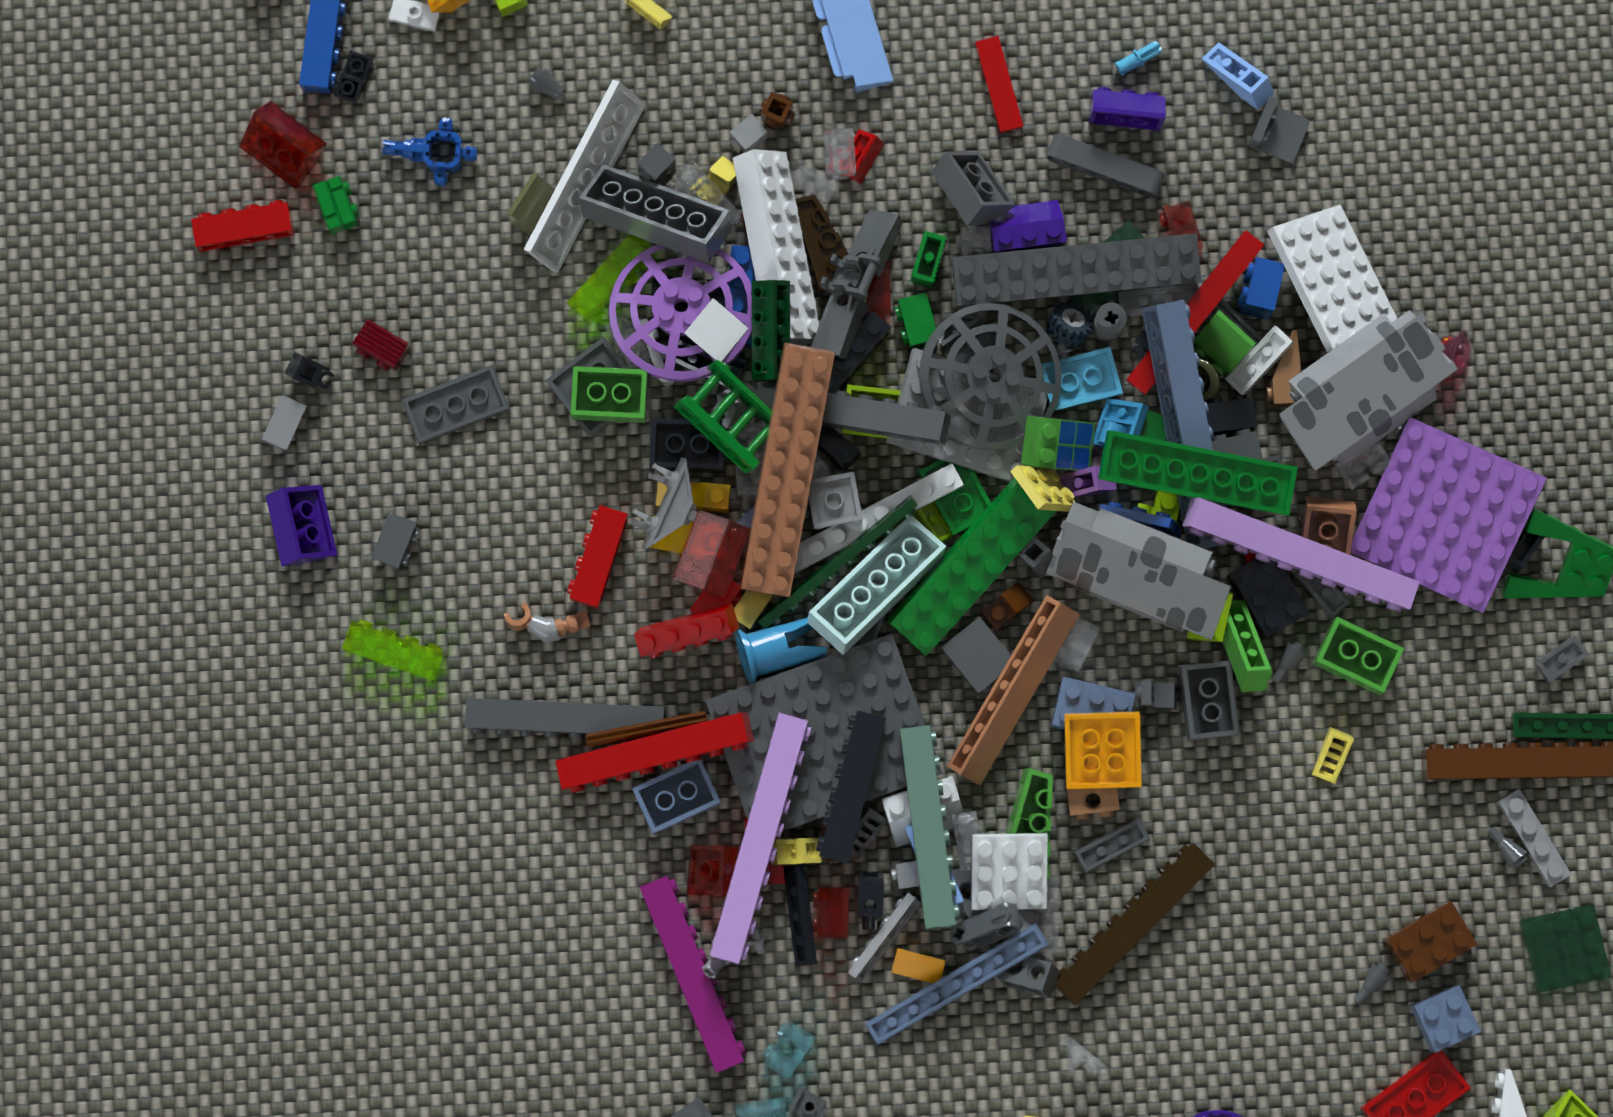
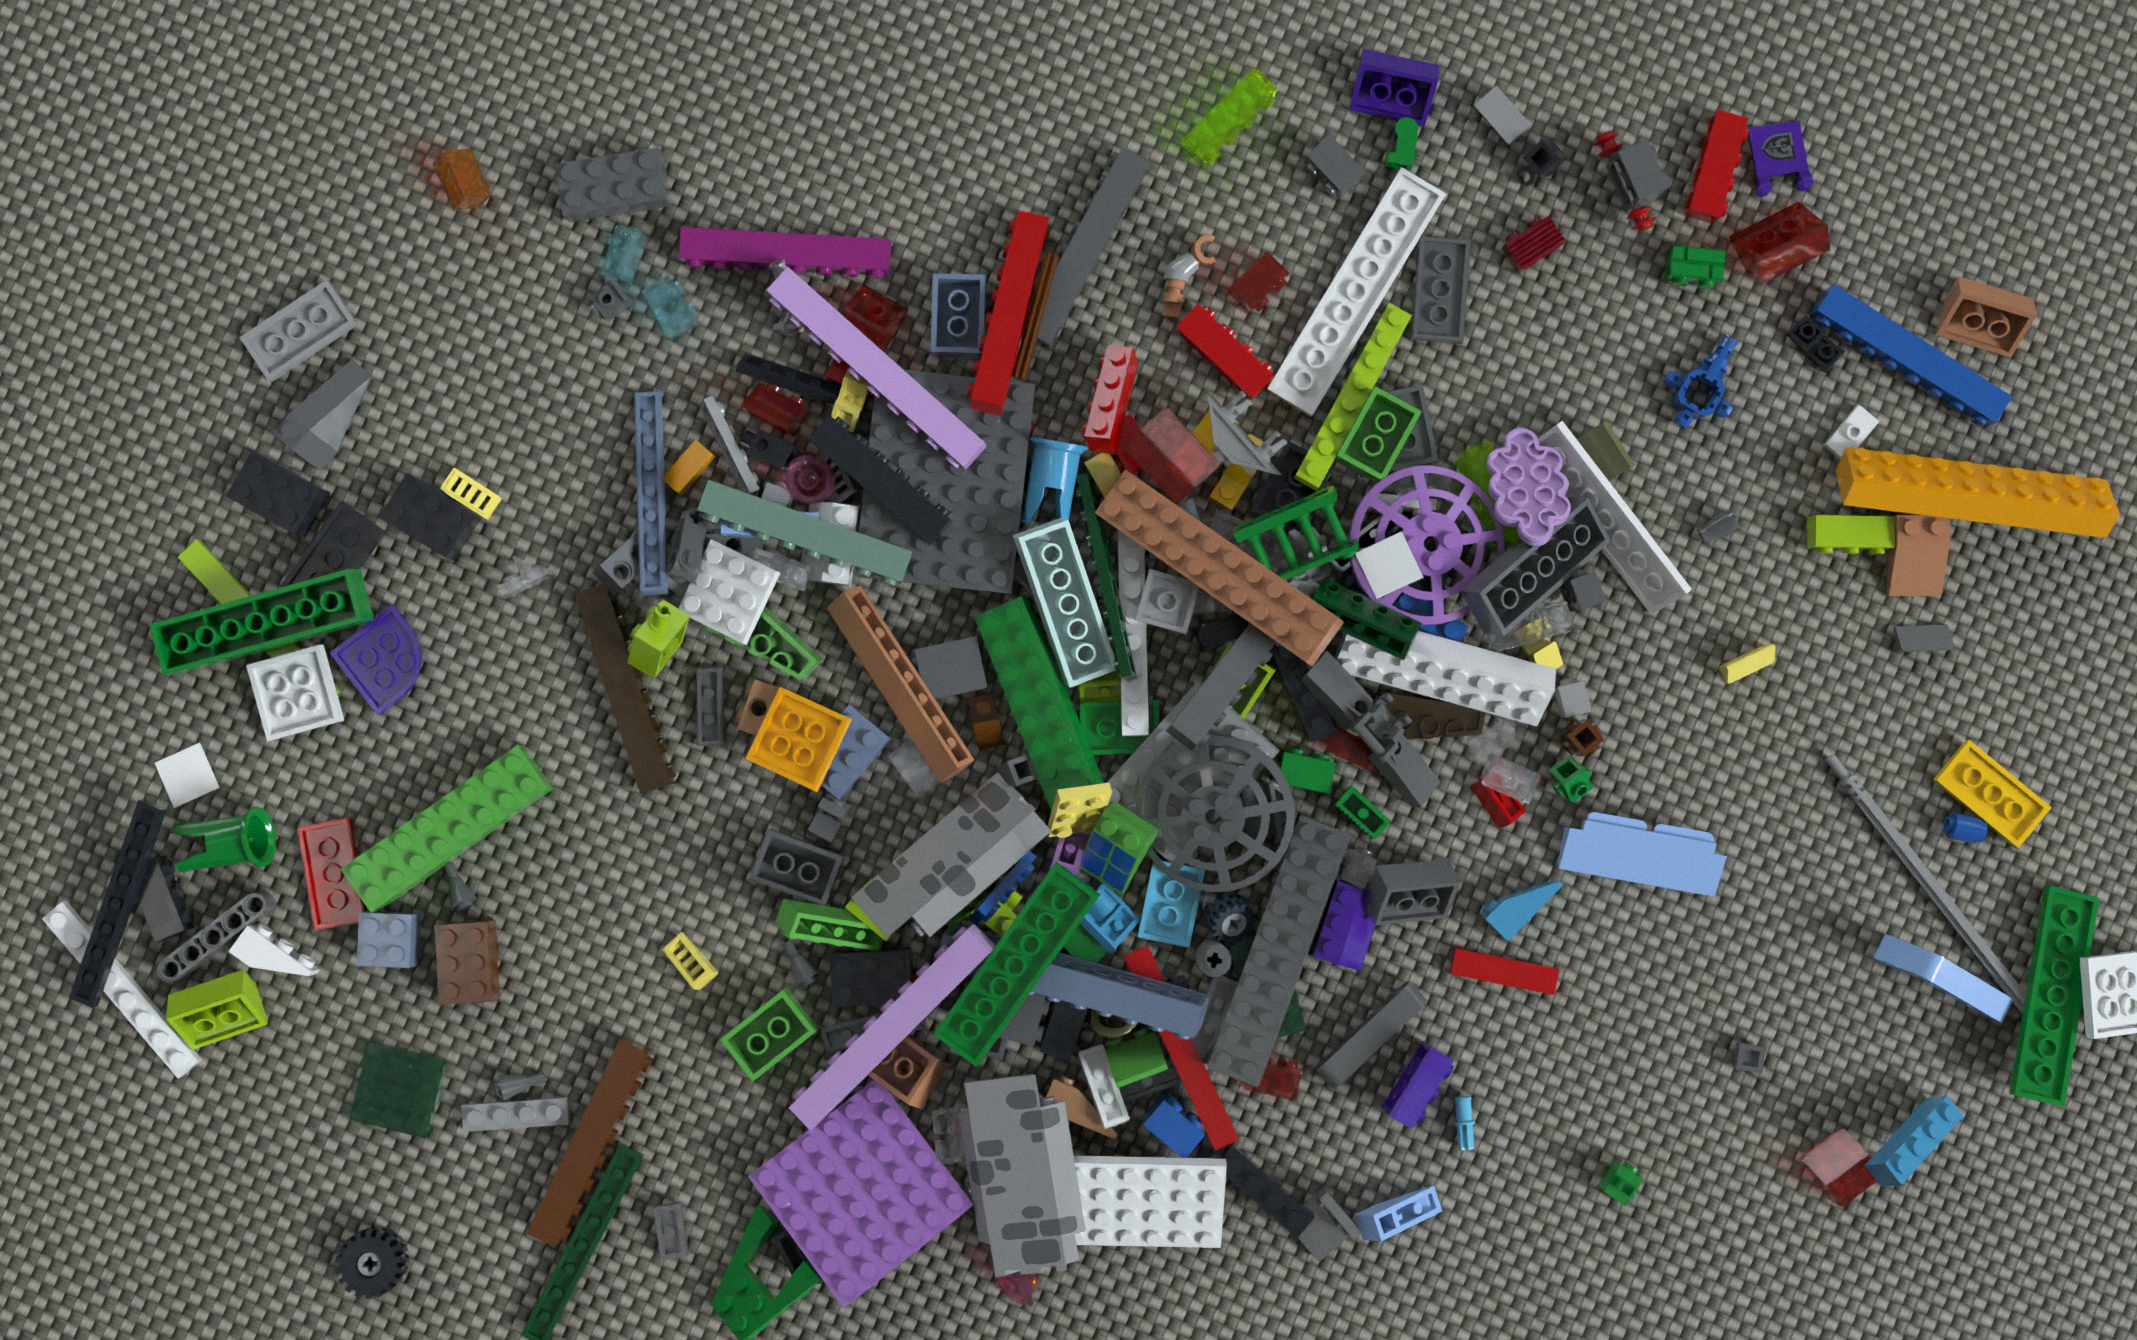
camera: 120 degrees right, 5 degrees up
none -> bright green brick [341,745,554,912]
none -> lime brick [627,599,690,679]
none -> clear pink hat [784,455,836,504]
none -> black brick [1219,1143,1315,1238]
none -> clear red brick [1228,251,1289,314]
none -> white plate [1267,167,1446,417]
none -> lime plate [1294,303,1412,491]
none -> green leg [1384,117,1418,172]
none -> dark azure slope [1481,880,1563,941]
none -> lavender plate [1486,428,1571,546]
none -> green brick [1549,755,1593,803]
none -> dark grey brick [1593,130,1669,233]
none -> dark purple flag [1748,121,1813,197]

